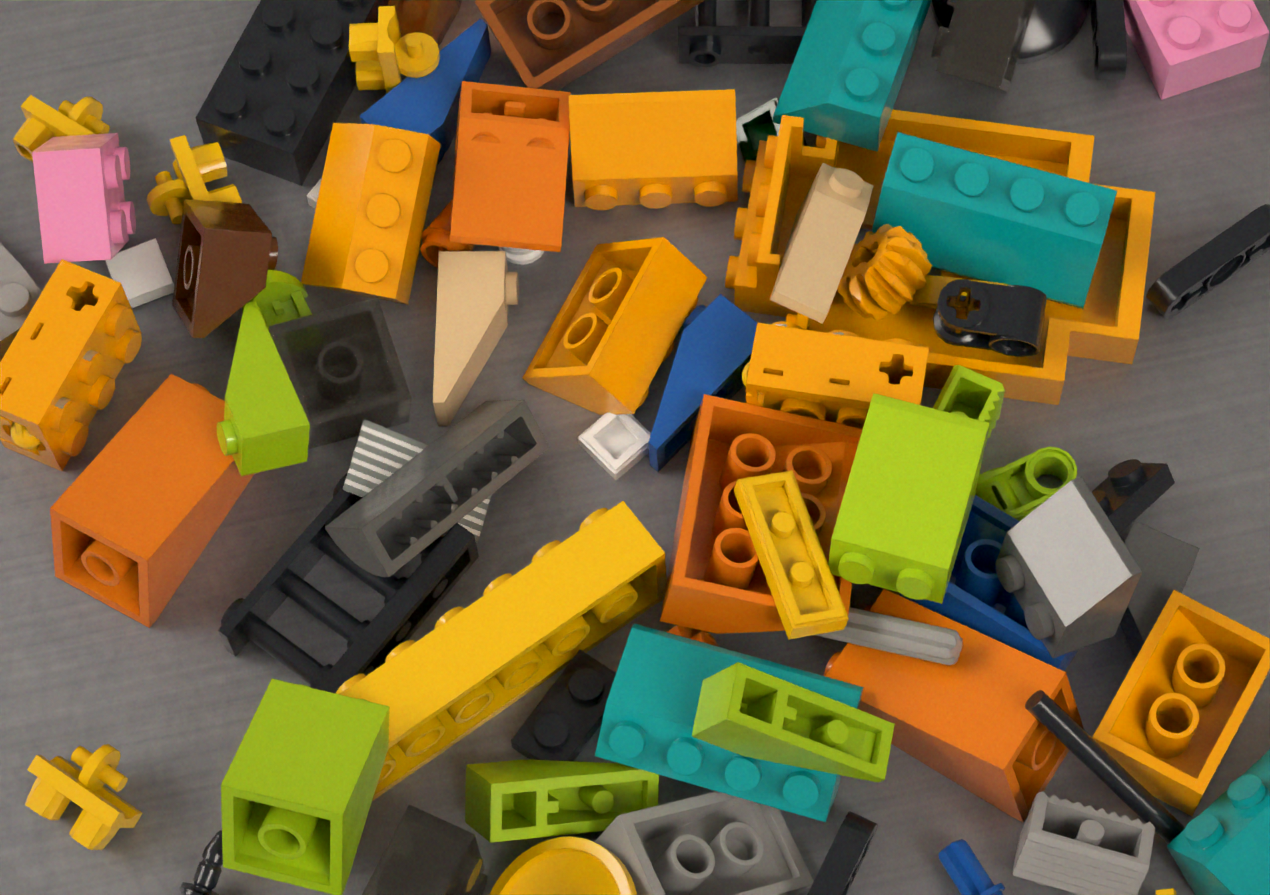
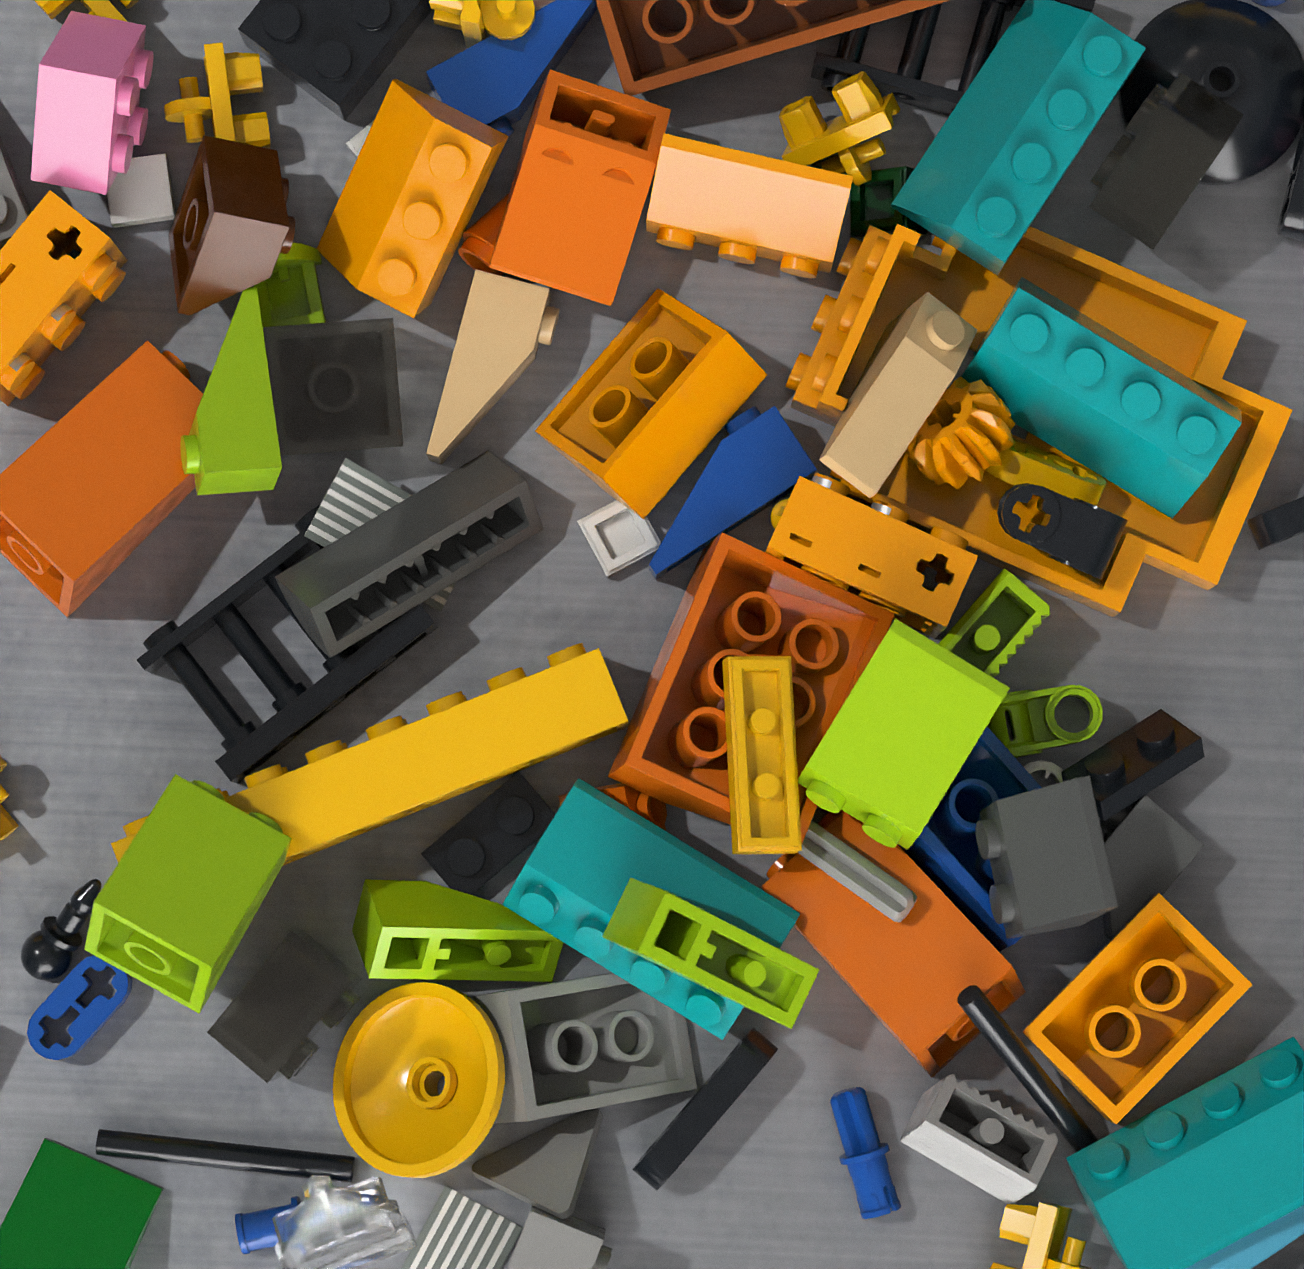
camera: 10 degrees right, 20 degrees up
none -> yellow hips [779,71,901,186]

